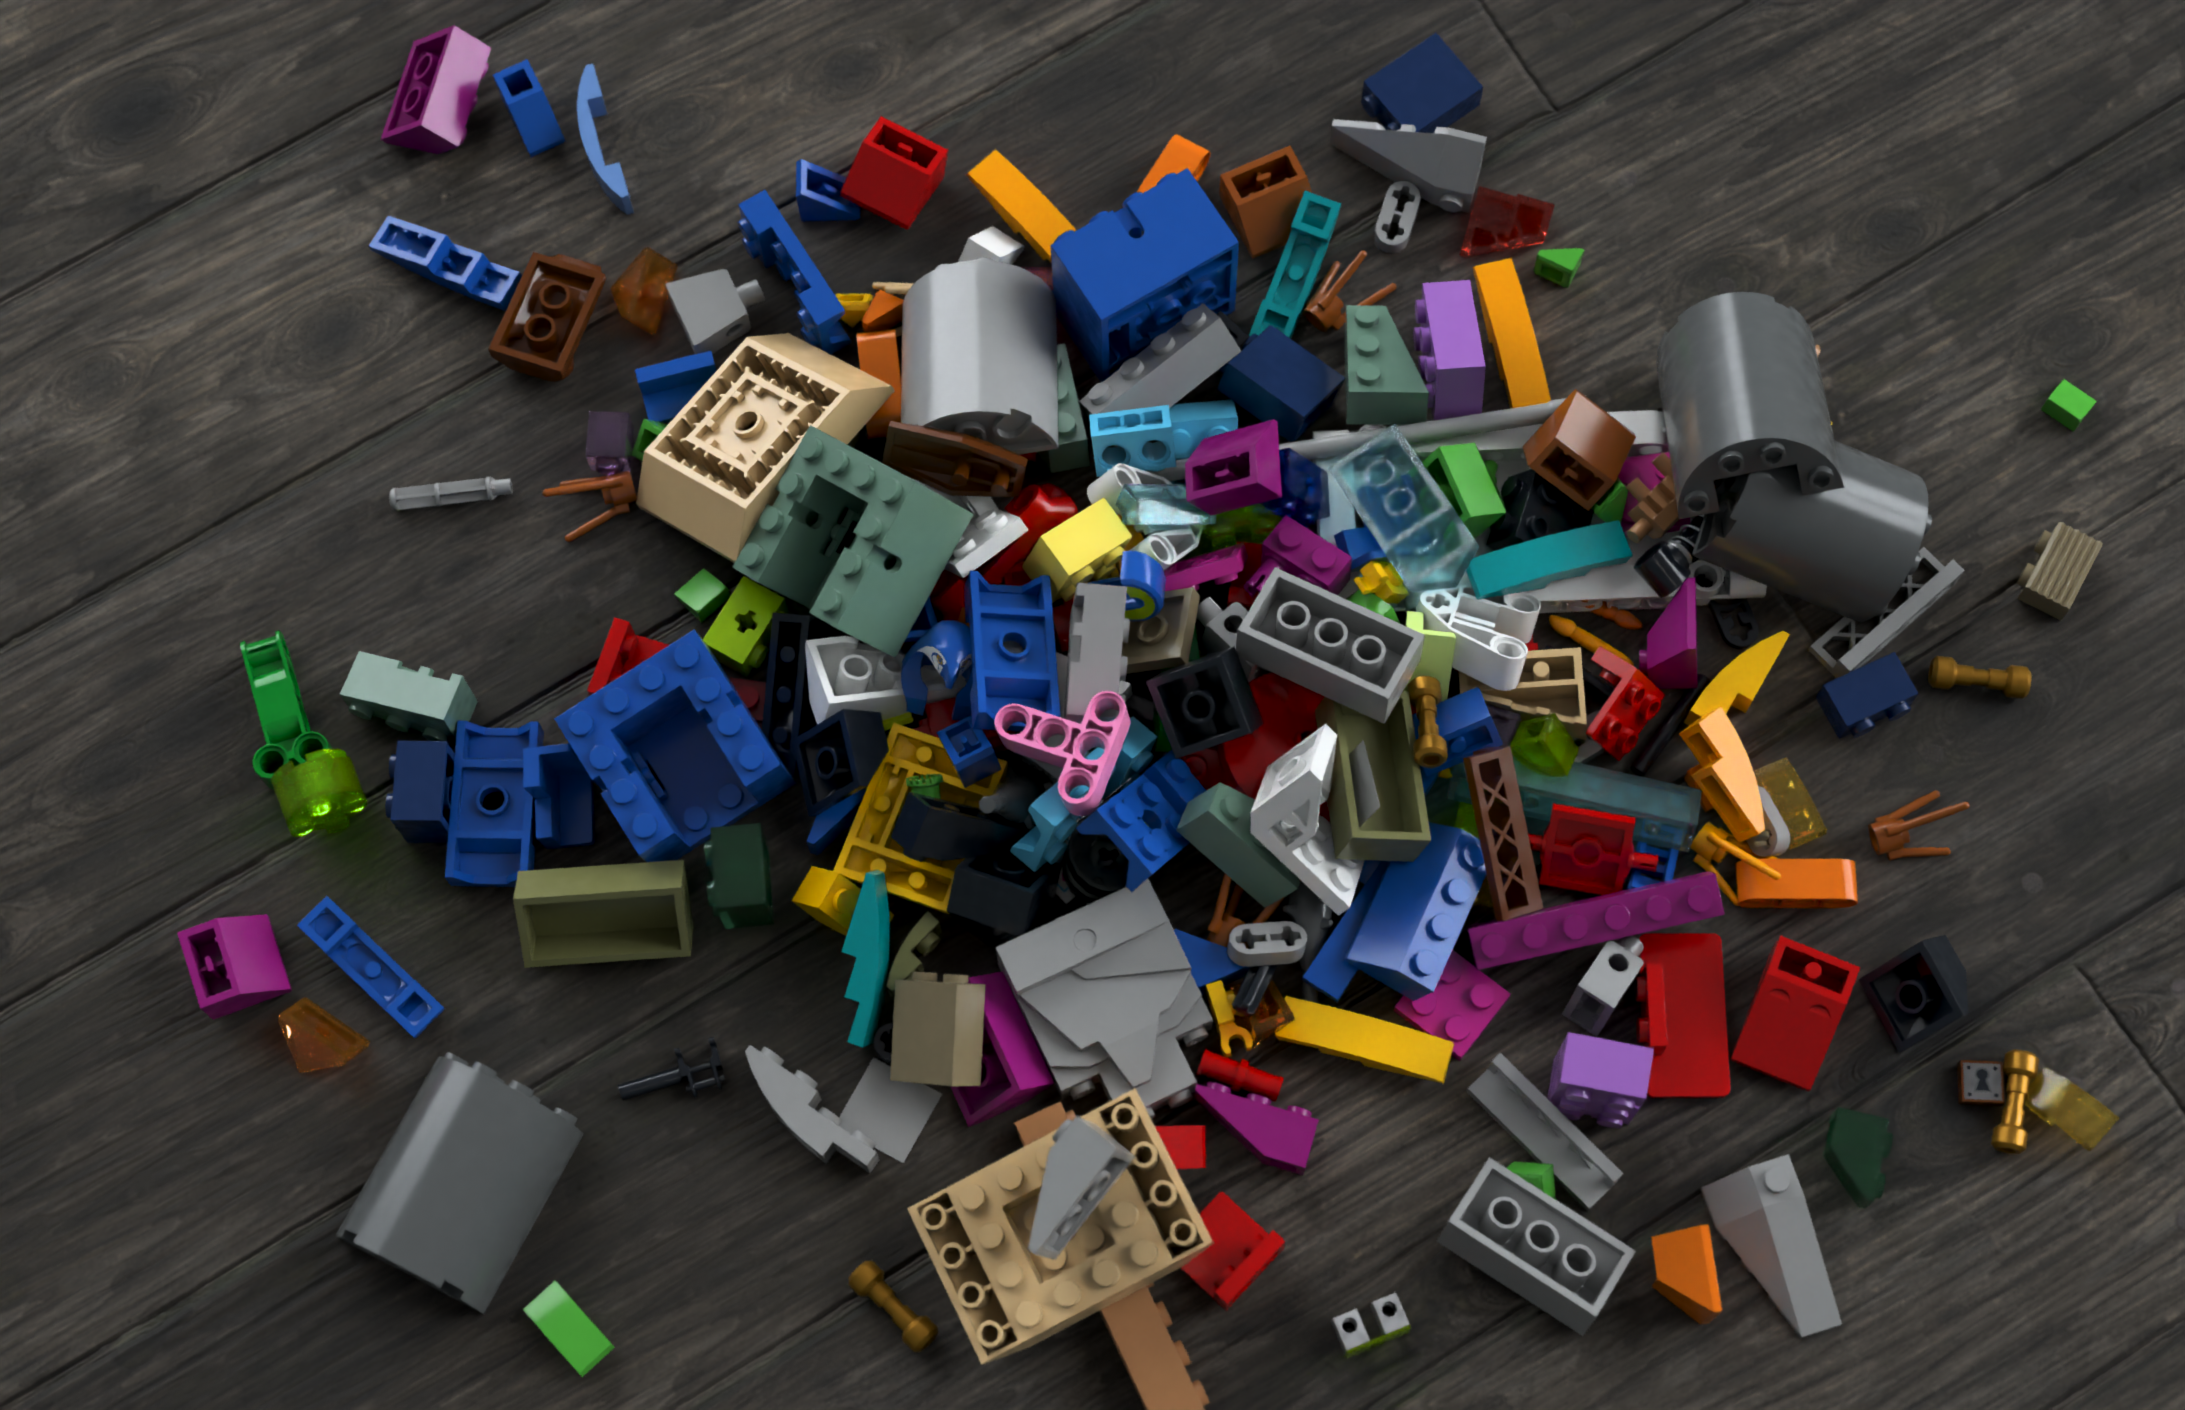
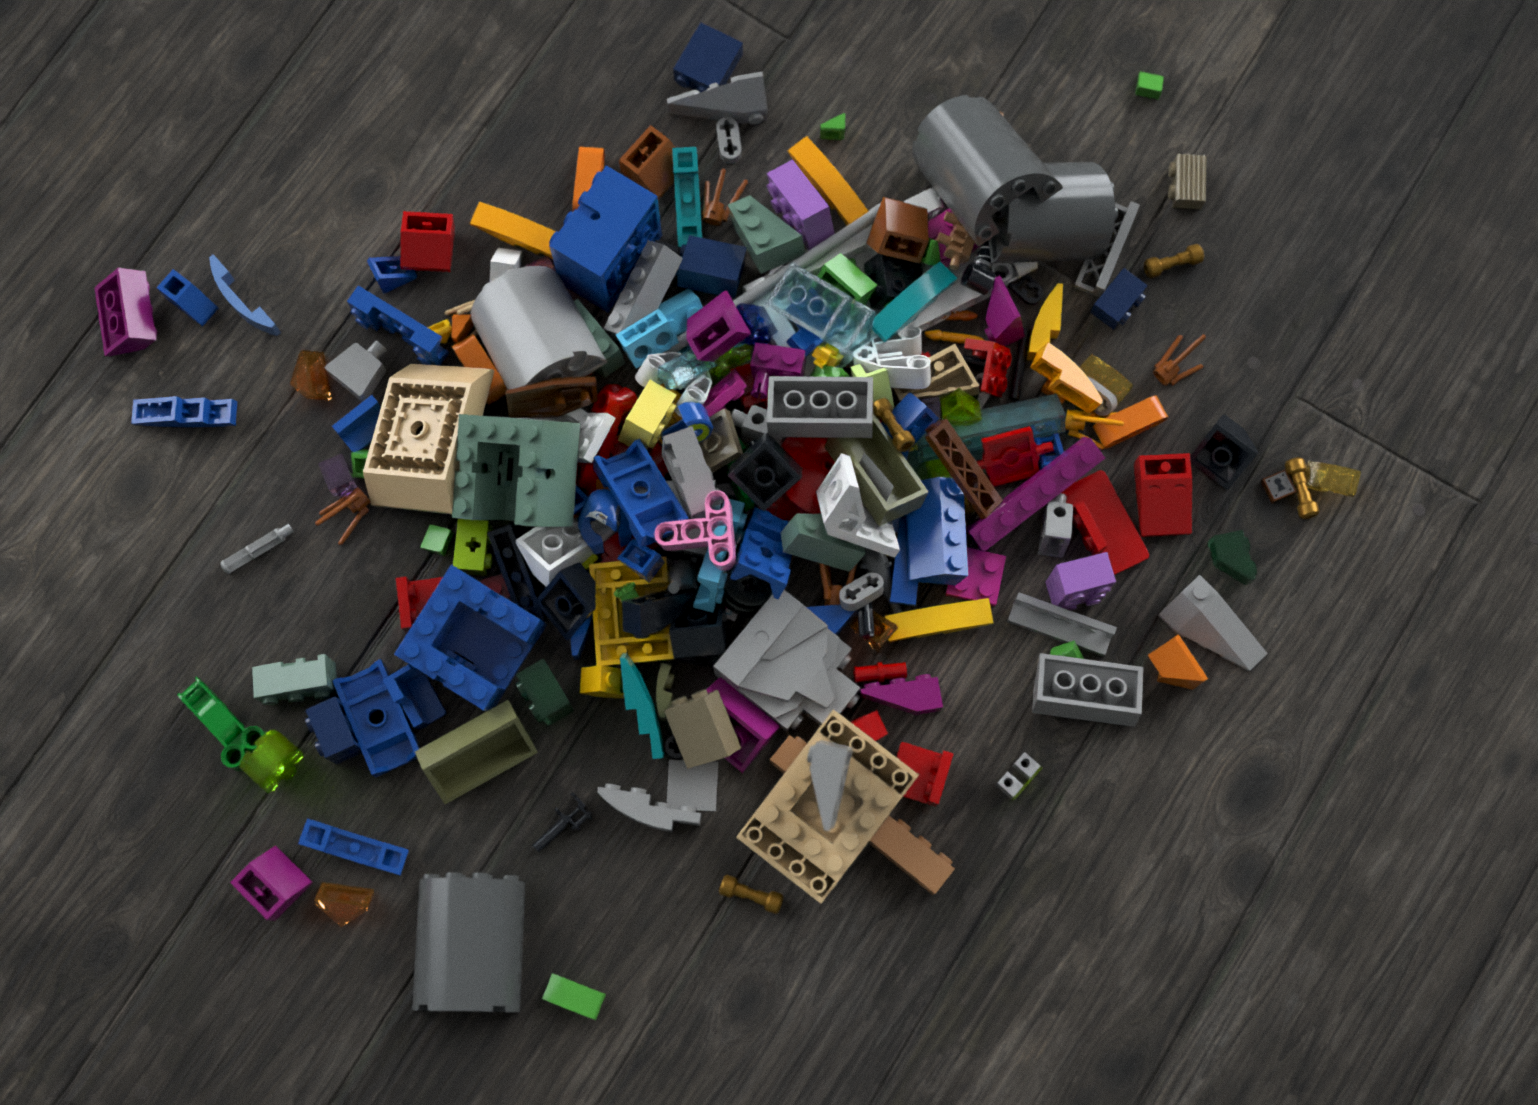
camera: 30 degrees left, 5 degrees up
reddish brown slope [489,252,607,382] -> none
yellow plate [1205,980,1253,1057] -> none
clear red slope [1459,186,1555,257] -> none

